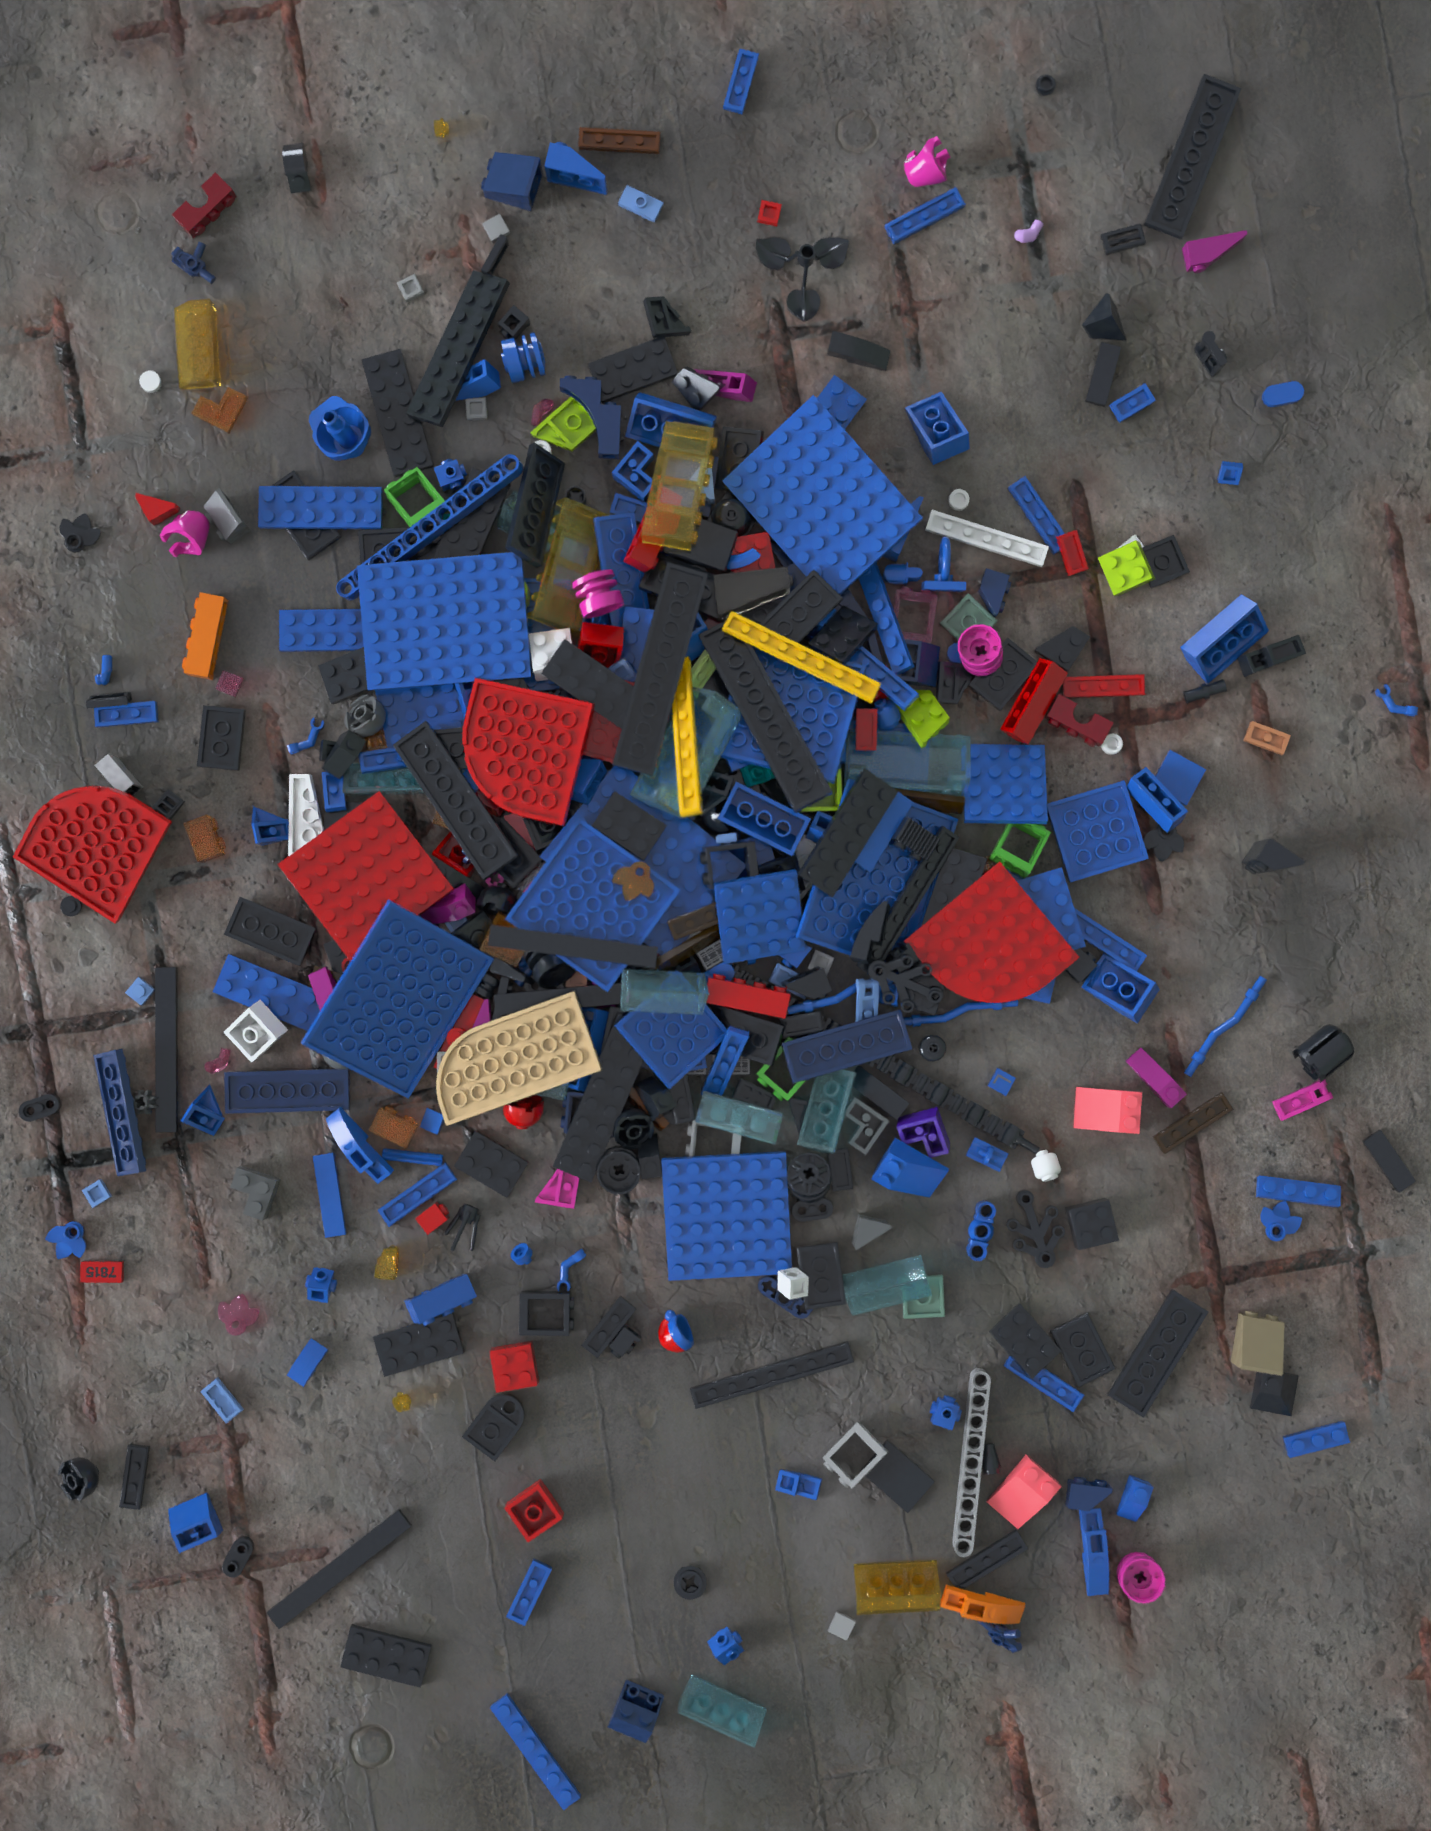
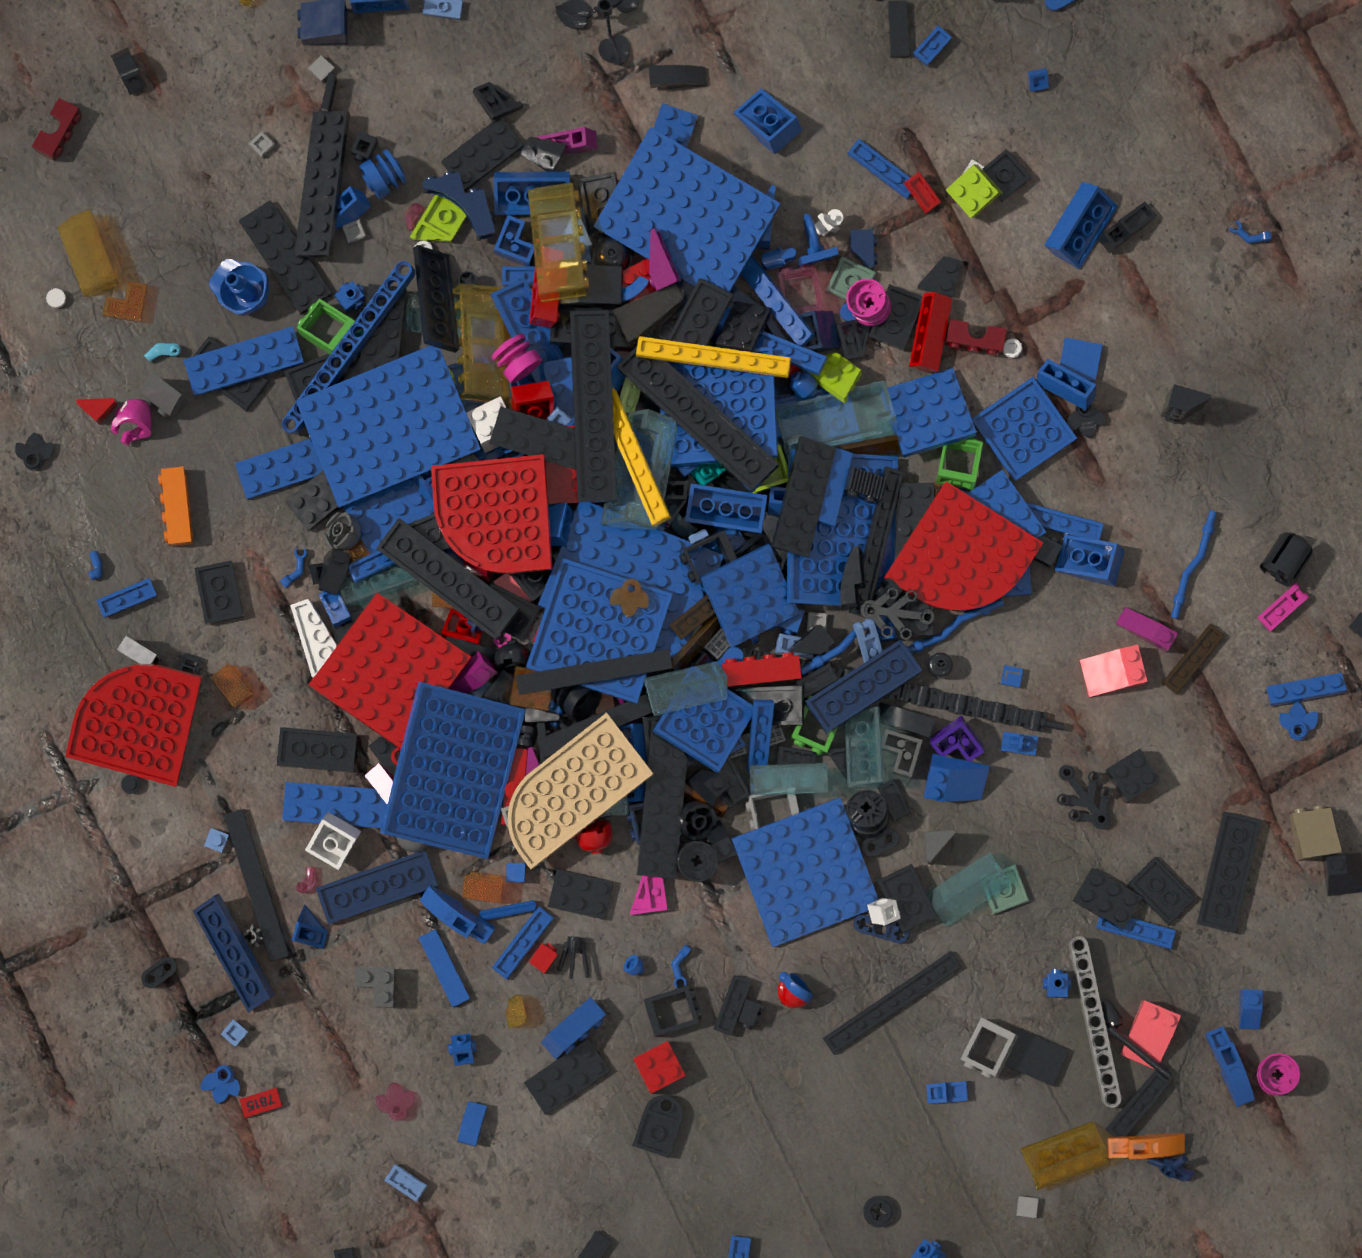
camera: 15 degrees left, 5 degrees down
black tile [86,692,132,709] -> none
dark blue piece [171,242,216,284] -> none
clear pink plate [215,670,244,698] -> none
blue slope [251,806,289,846] -> none
clear yellow plate [392,1392,411,1413] -> none
red brick [505,1479,564,1543] -> none
black plate [592,792,667,861] -> none
red tile [855,708,877,751] -> none
white plate [925,510,1049,567] -> none
white tile [948,489,969,511] -> none
blue piece [966,1200,996,1261] -> none
white head [1031,1150,1061,1182] -> none
red tile [1062,674,1145,698] -> none
dark blue slope [1065,1477,1113,1511] -> none
black pin [1183,679,1227,704] -> none
nougat plate [1244,721,1291,755] -> none
none -> medium azure arm [144,343,181,363]
none -> magenta slope [649,228,681,291]
none -> white hips [815,209,844,236]
none -> black bar [1107,1025,1172,1079]

